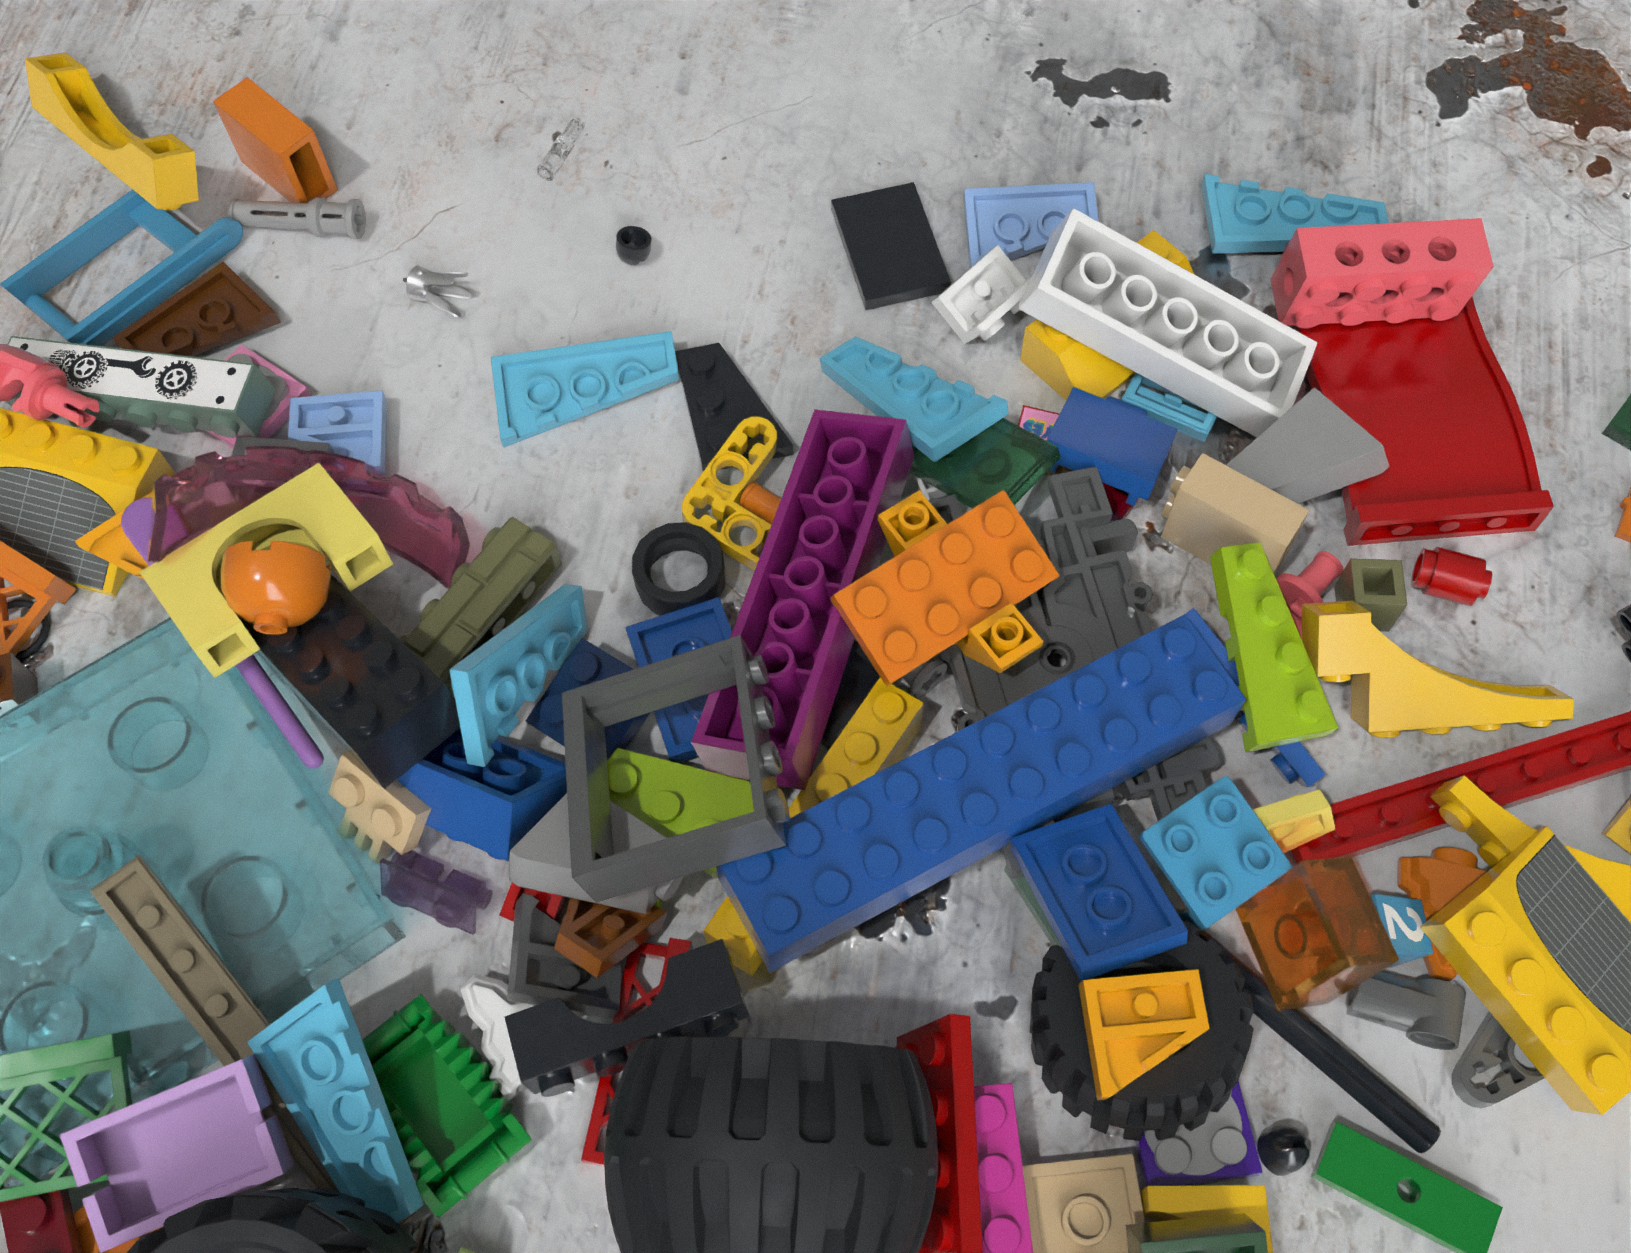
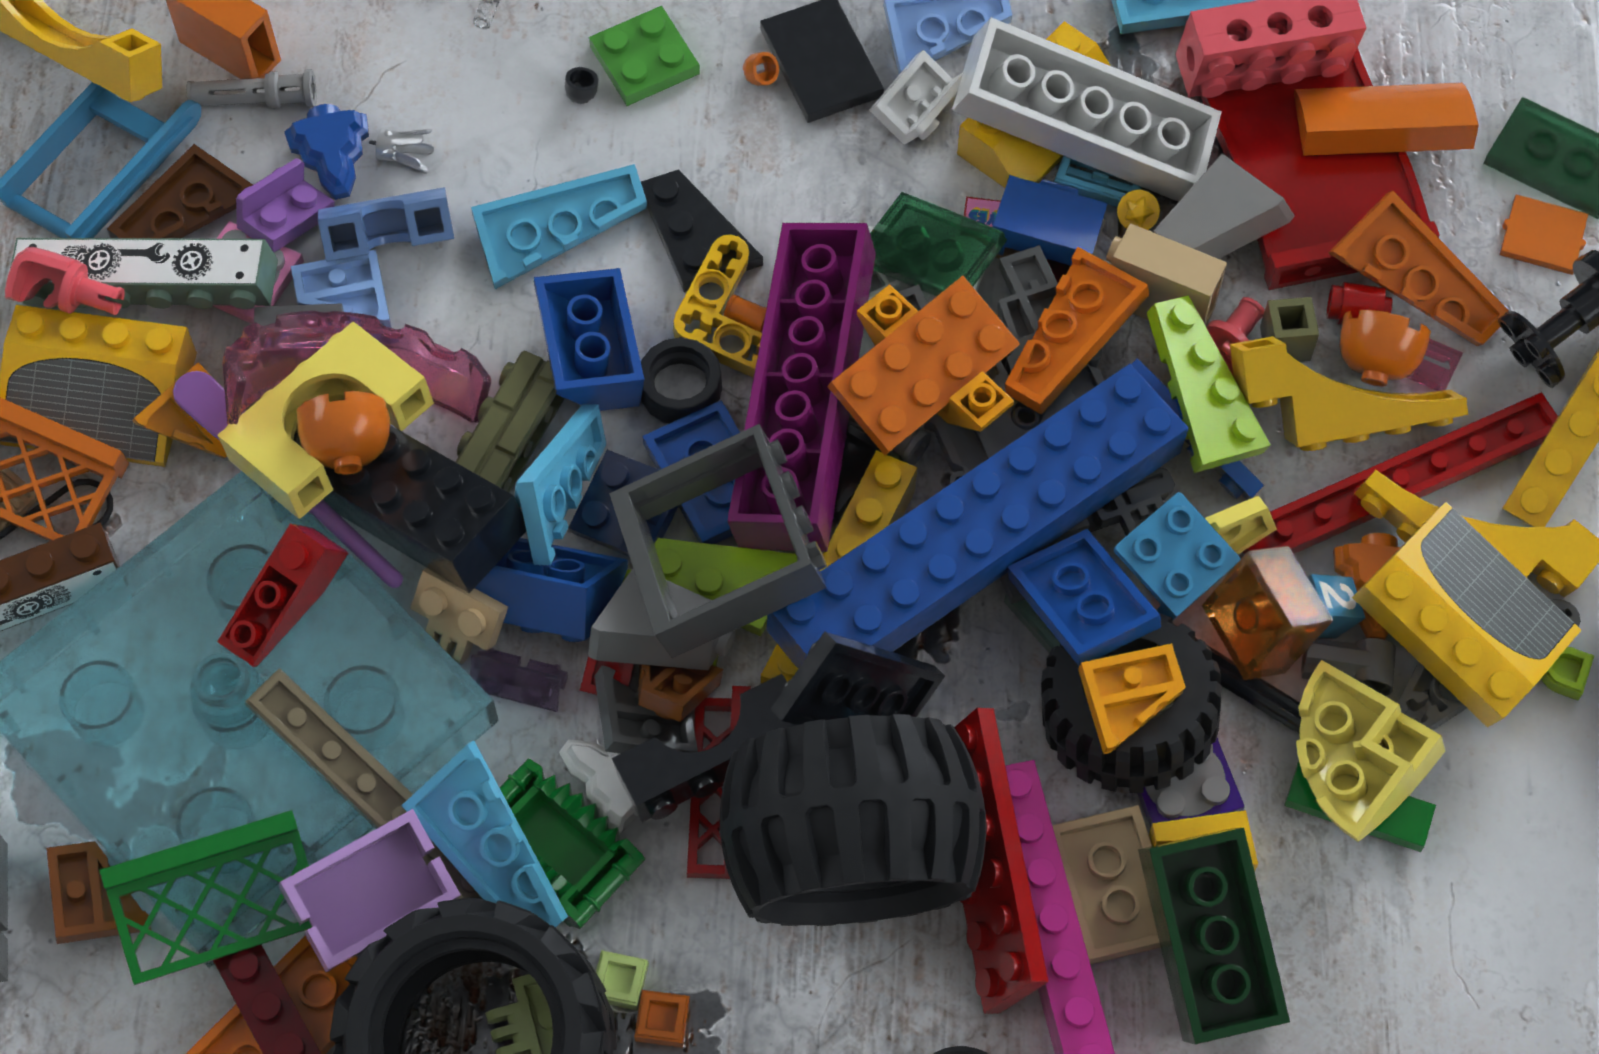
camera: 10 degrees left, 0 degrees up
medium azure wing [819,336,1009,462] -> none
black hinge [1257,1125,1310,1176] -> none
none -> red slope [217,523,349,667]
none -> medium lavender bracket [236,158,335,253]
none -> blue rock [284,104,369,200]
none -> medium blue arch [317,187,454,262]
none -> blue slope [533,268,645,411]
none -> bright green plate [589,5,700,106]
none -> orange hinge [743,52,779,86]
none -> black plate [771,631,945,725]
none -> orange wing [1005,247,1149,415]
none -> yellow tile [1117,189,1160,230]
none -> orange slope [1294,82,1479,156]
none -> light yellow brick [1296,660,1445,842]
none -> orange wing [1328,191,1509,346]
none -> orange cylinder [1339,310,1431,387]
none -> clear pink tile [1406,338,1463,391]

